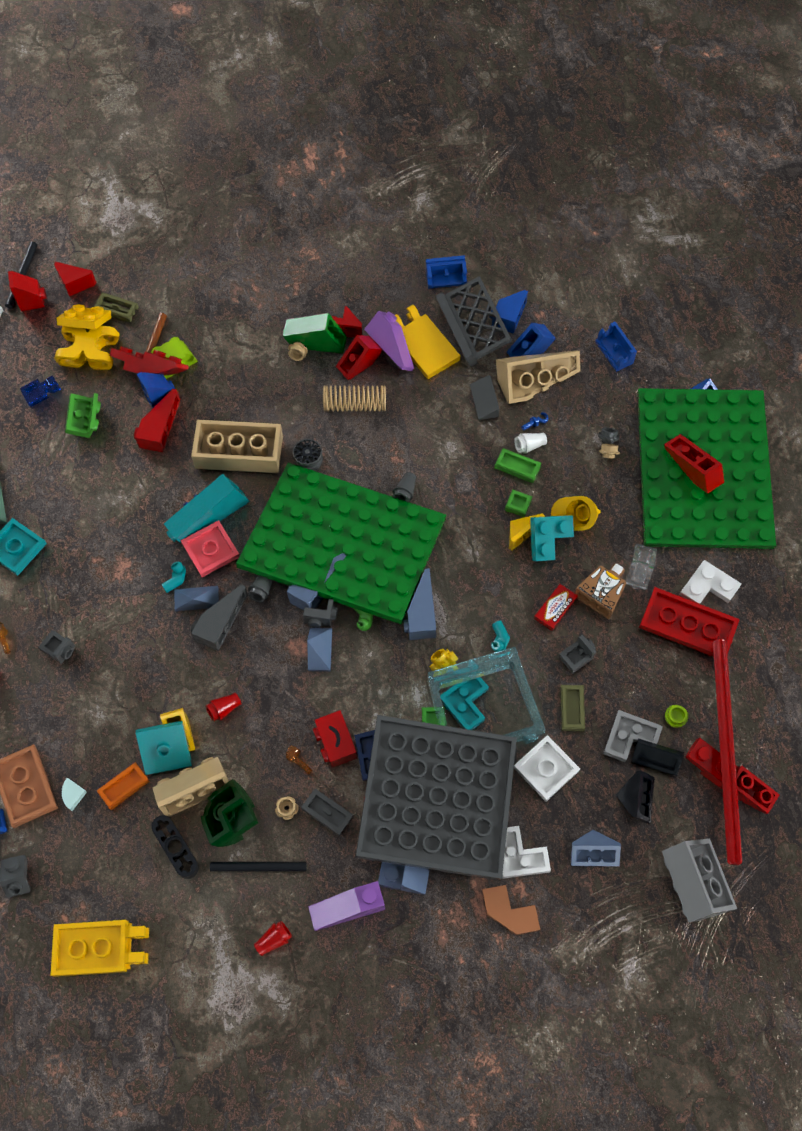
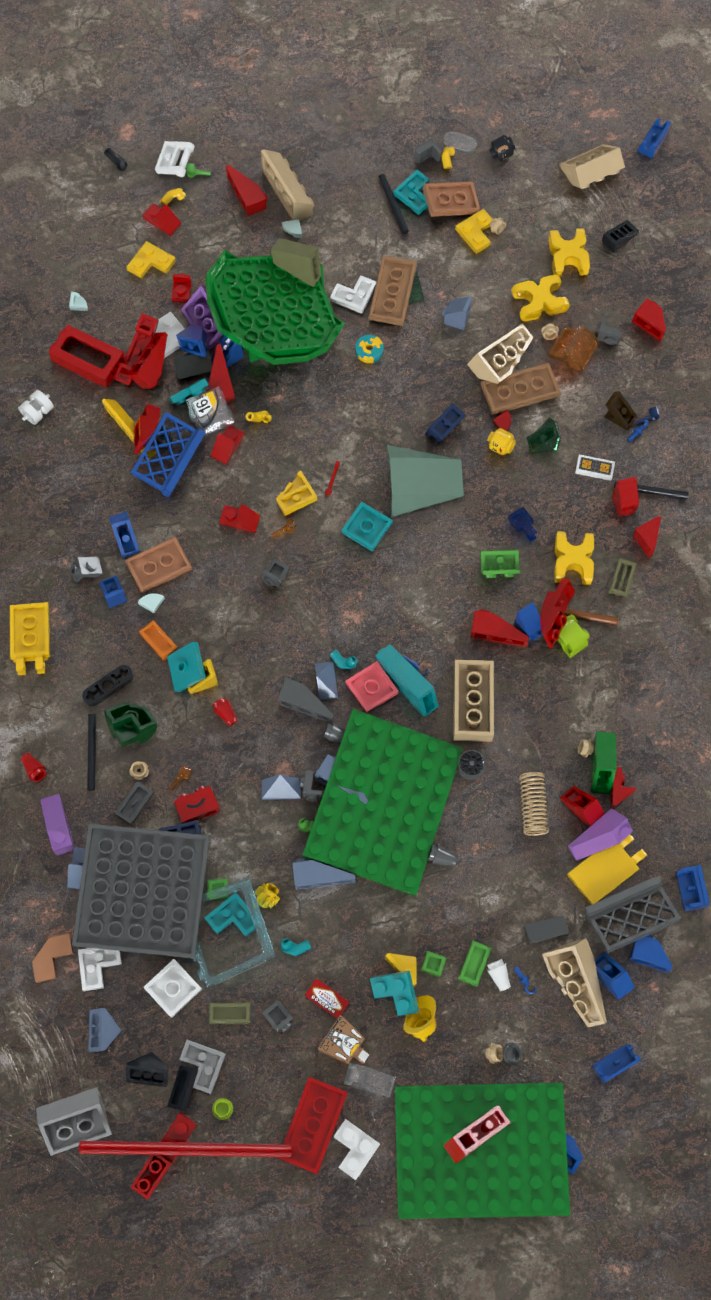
camera: 85 degrees right, 5 degrees up
yellow plate [57,304,111,329] -> none
tan slope [152,757,229,817] -> none
none -> blue slope [99,575,127,608]

